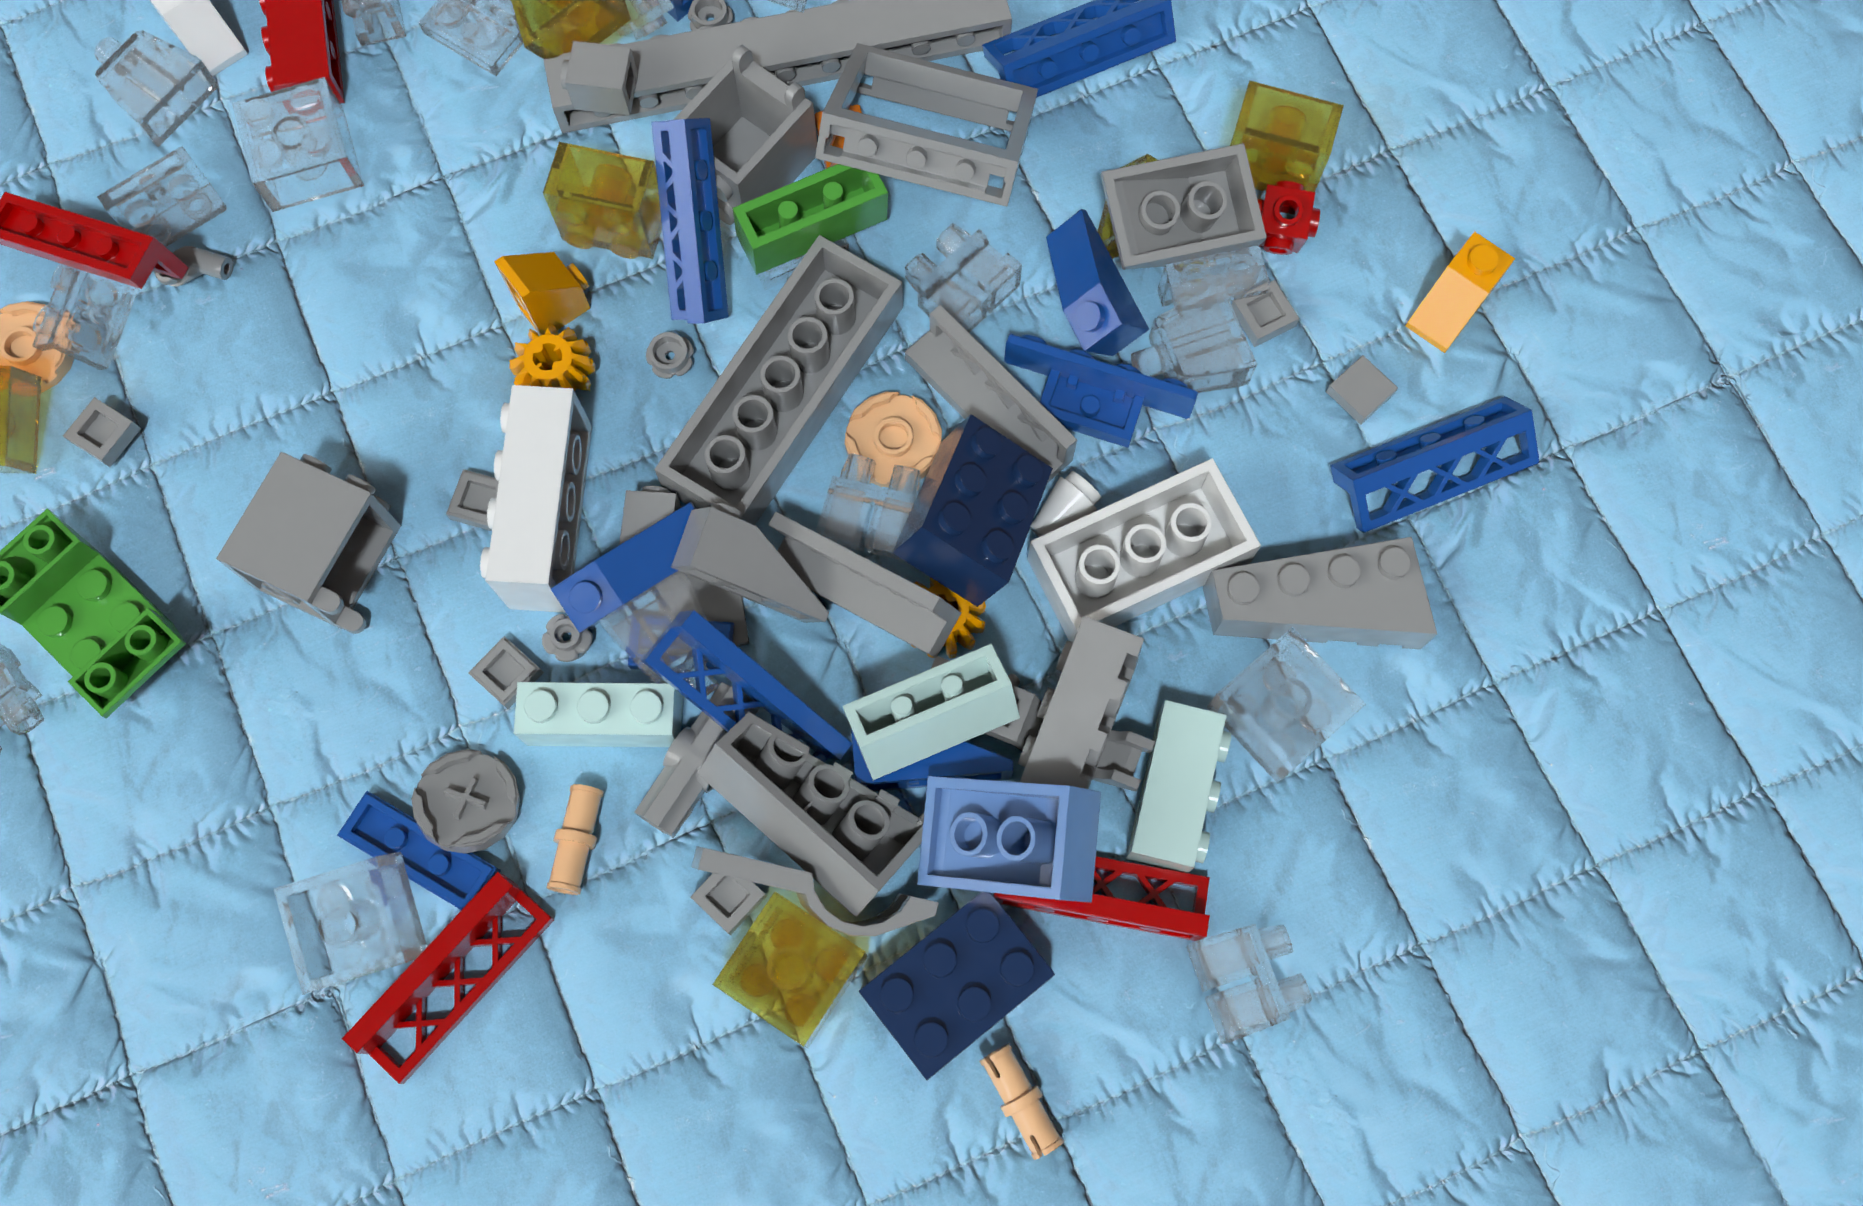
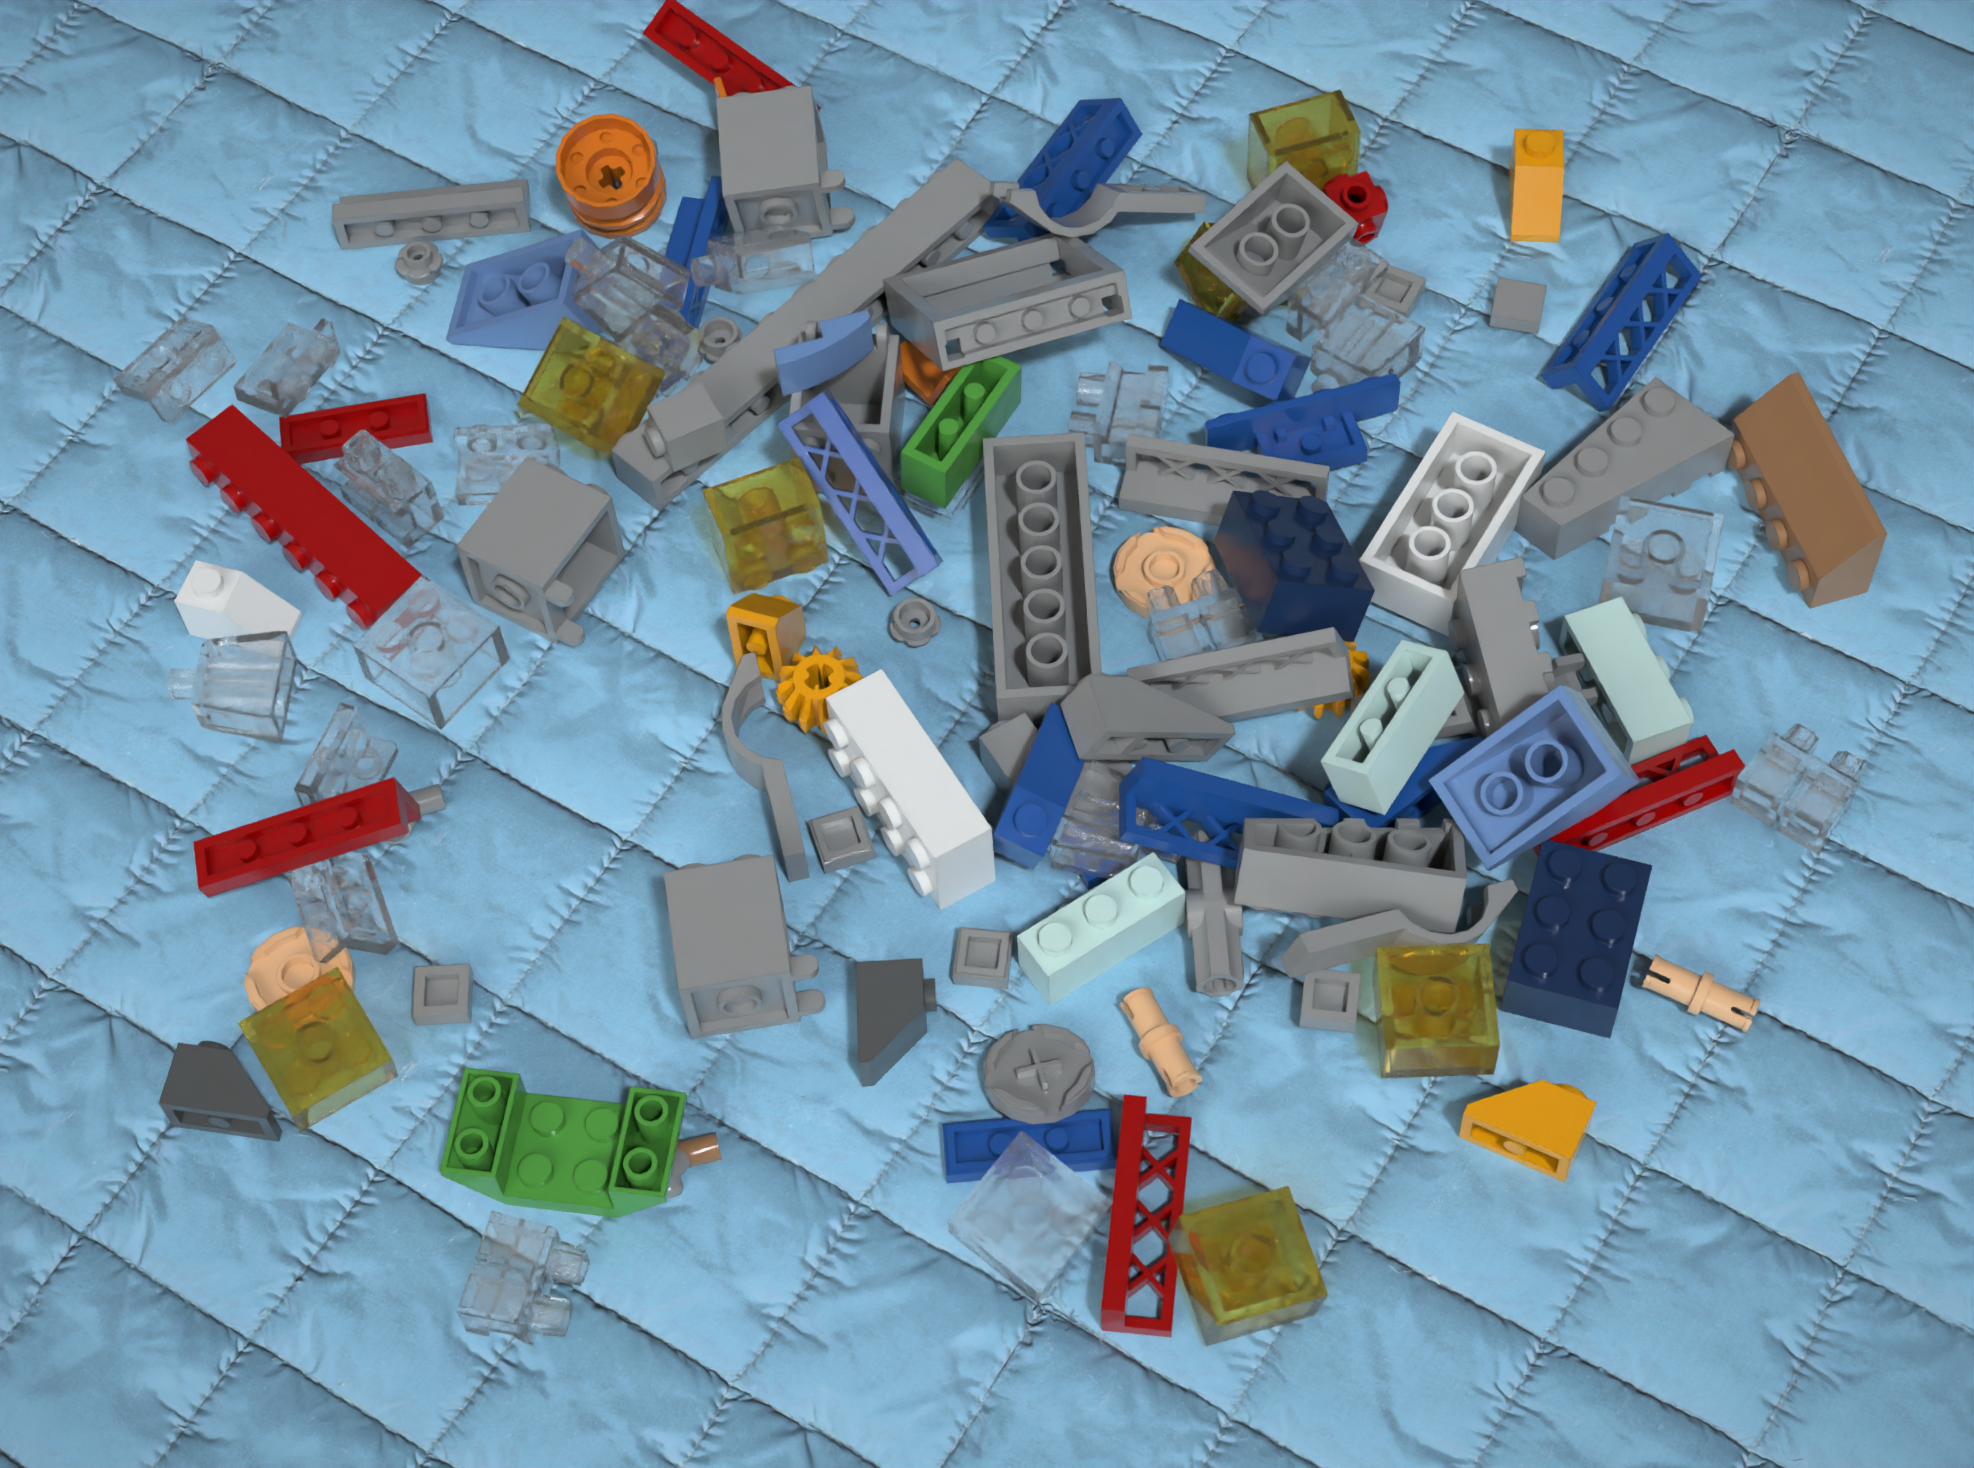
camera: 30 degrees left, 15 degrees down
light grey plate [542,614,593,662] -> none
white cone [1030,471,1101,537] -> none
none -> light grey container [456,457,625,646]
none -> medium nougat arm [667,1133,722,1199]
none -> light grey piece [722,652,810,883]
none -> medium blue slope [773,310,874,396]
none -> dark grey slope [856,958,937,1087]
none -> light grey piece [989,181,1206,238]
none -> clear yellow brick [1168,1186,1328,1346]
none -> light orange slope [1459,1080,1597,1182]
none -> medium nougat slope [1727,372,1887,609]

